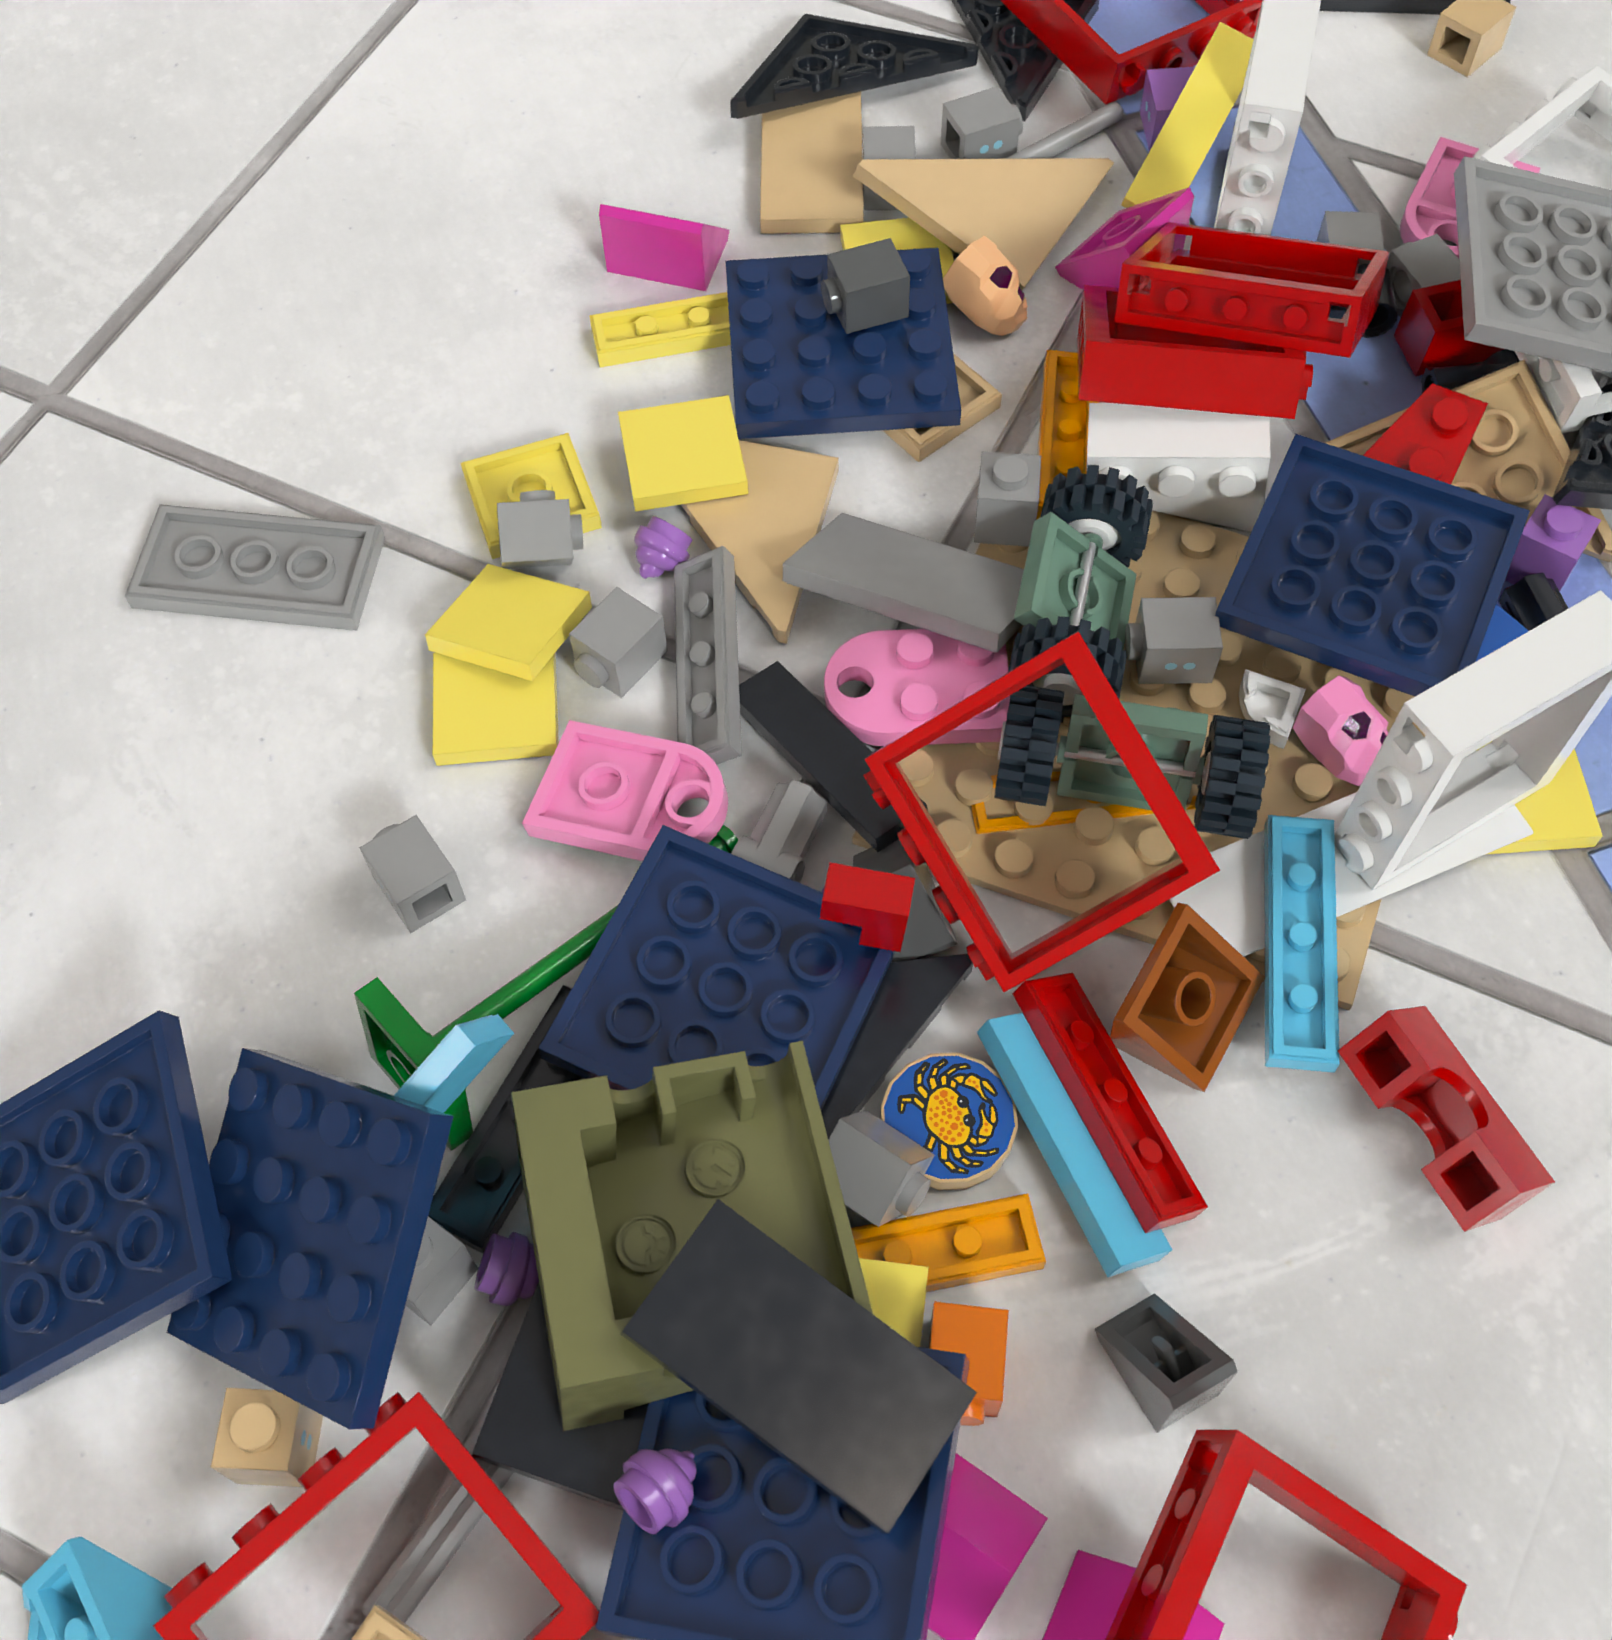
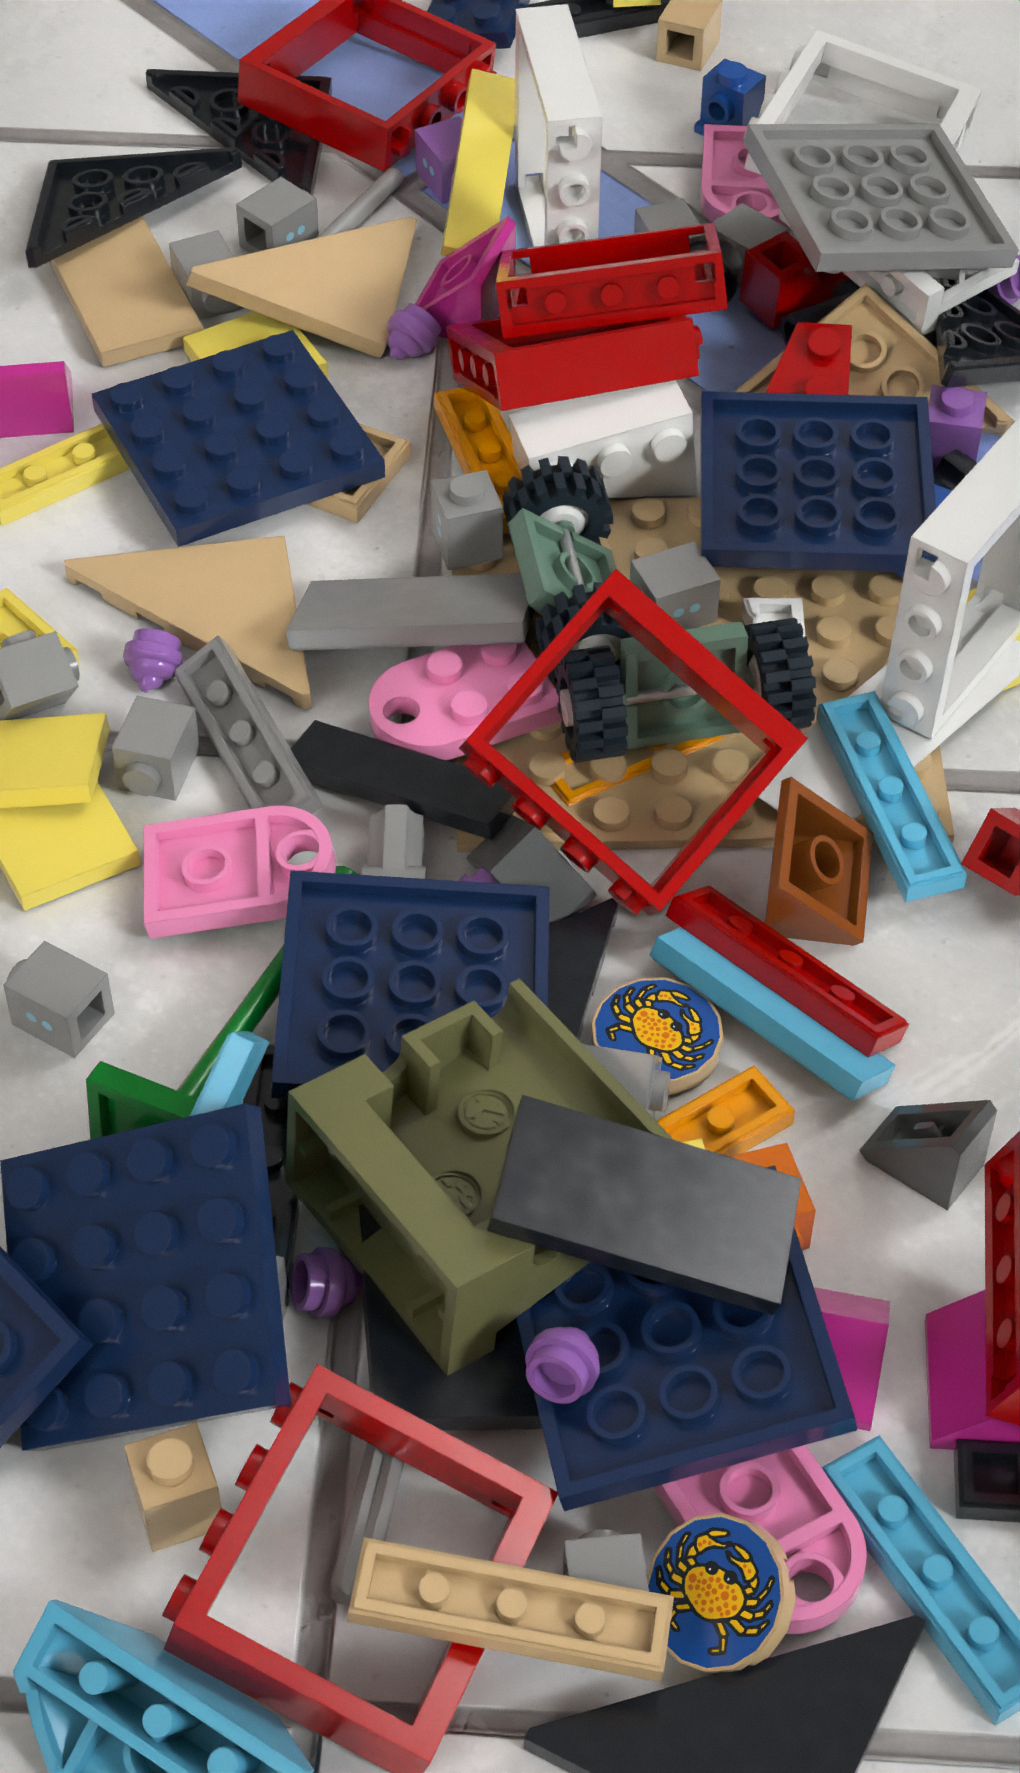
camera: 25 degrees left, 10 degrees down
light yellow tile [618,395,748,512] -> none
red piece [820,862,915,952] -> none
dark grey brick [821,238,910,334] -> none
light nougat rock [942,236,1027,336] -> none
bright pink rock [1293,675,1389,786] -> none
none -> medium lavender plate [387,303,441,360]
none -> blue brick [694,59,766,136]

